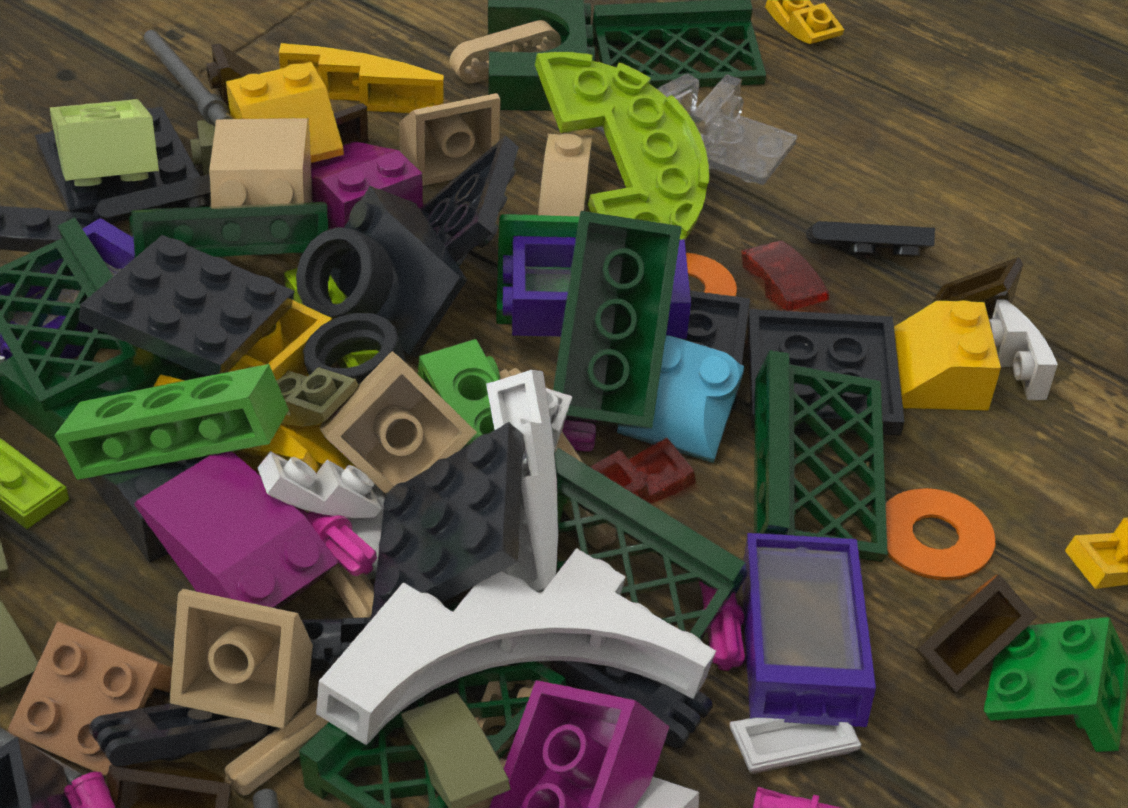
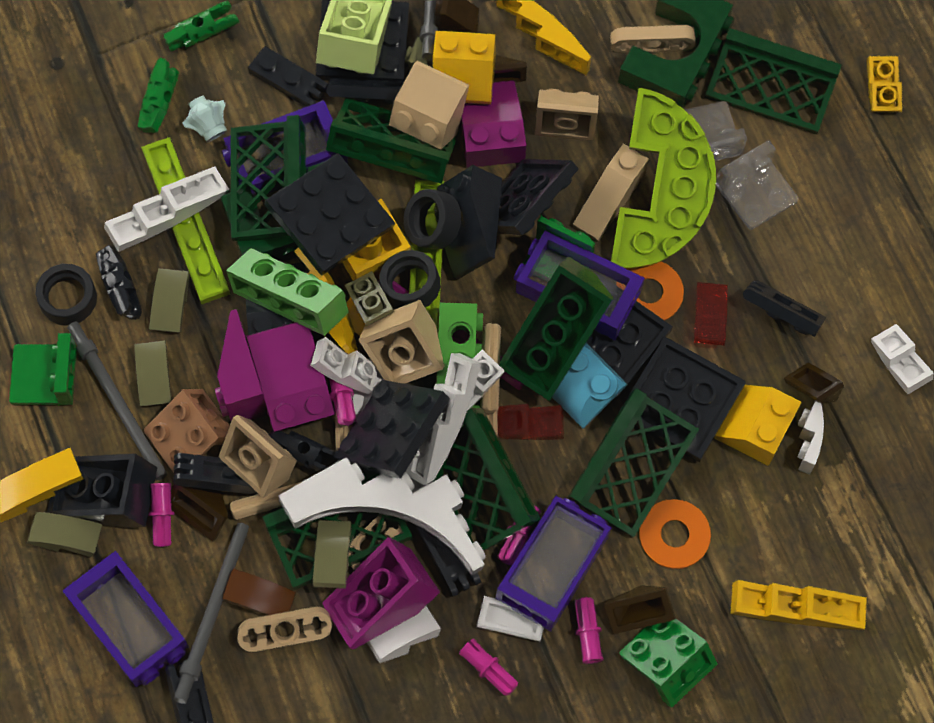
camera: 30 degrees right, 25 degrees up
none -> magenta slope [214,309,268,421]
none -> dark pink axle [575,597,603,664]
none -> white slope [871,324,934,394]

